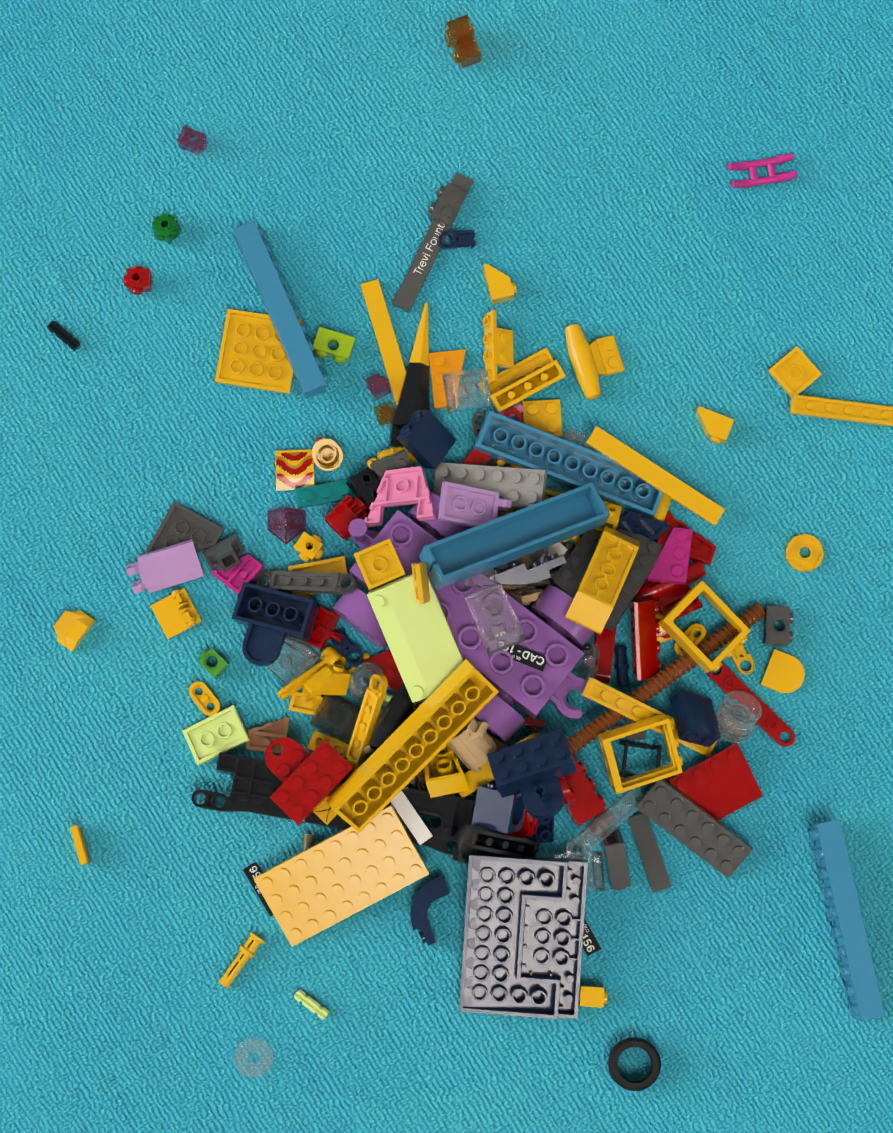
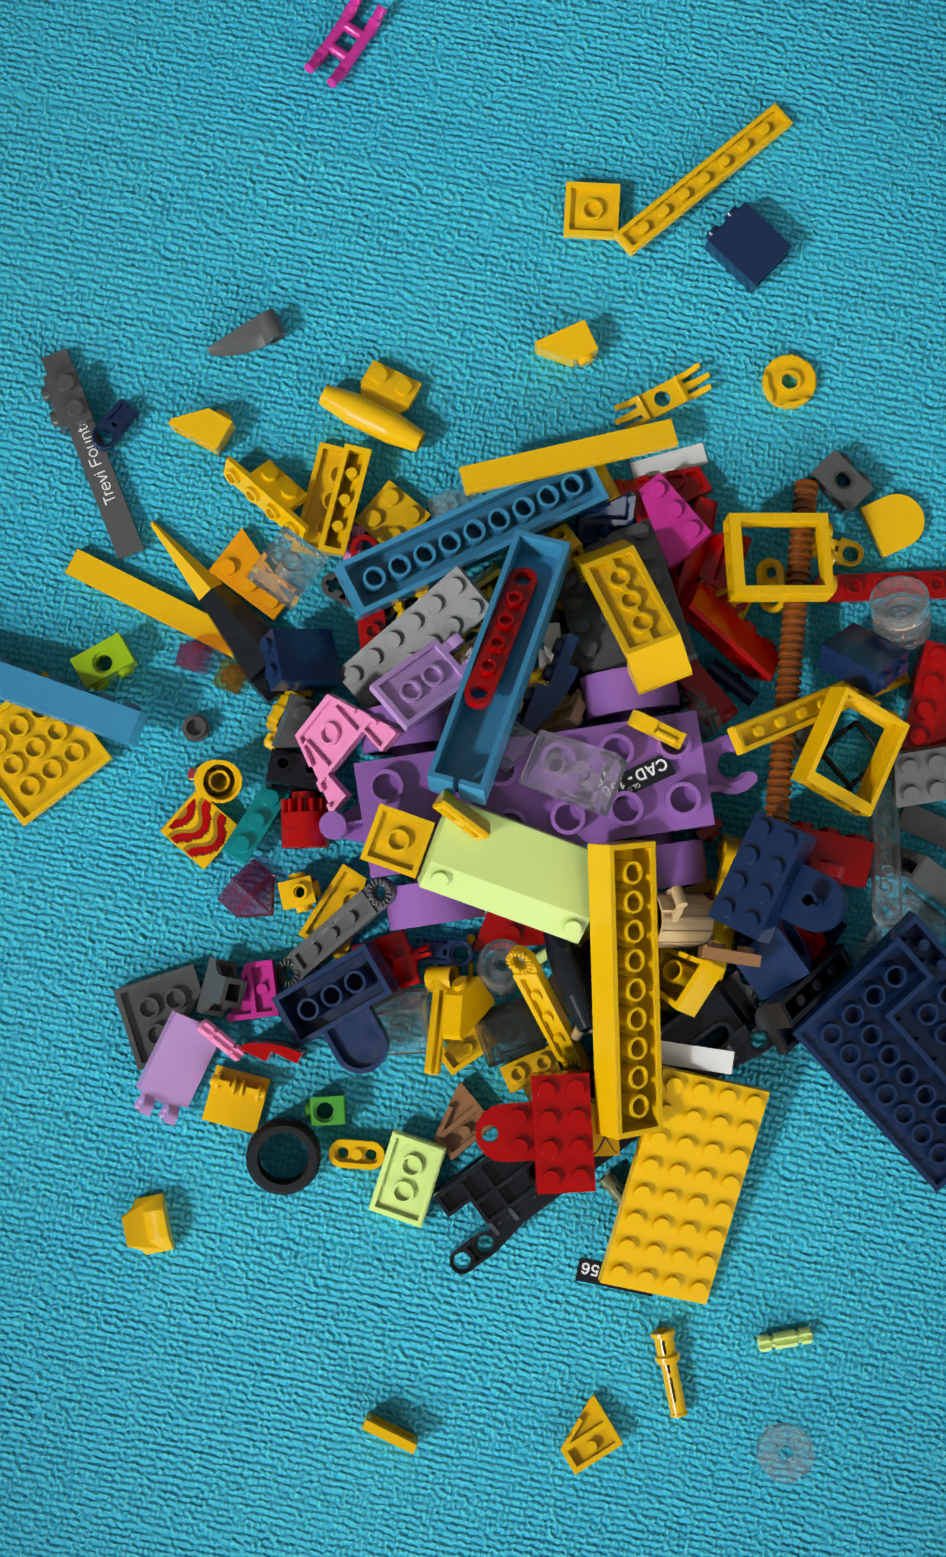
camera: 45 degrees left, 5 degrees up
dark blue arch [411,876,450,946] -> none
none -> dark grey plate [182,714,210,742]
none -> bright pink axle [197,1019,245,1061]
none -> dark grey piece [207,309,288,356]
none -> red slope [241,1039,306,1064]
none -> black tyre [246,1117,321,1195]
none -> red plate [464,567,537,710]
none -> yellow wing [560,1395,623,1475]
none -> yellow piece [614,363,712,429]
none -> yellow piece [627,710,687,749]
none -> white sticker [629,442,708,479]
none -> medium nougat wing [696,941,762,967]
none -> dark blue brick [704,202,792,293]

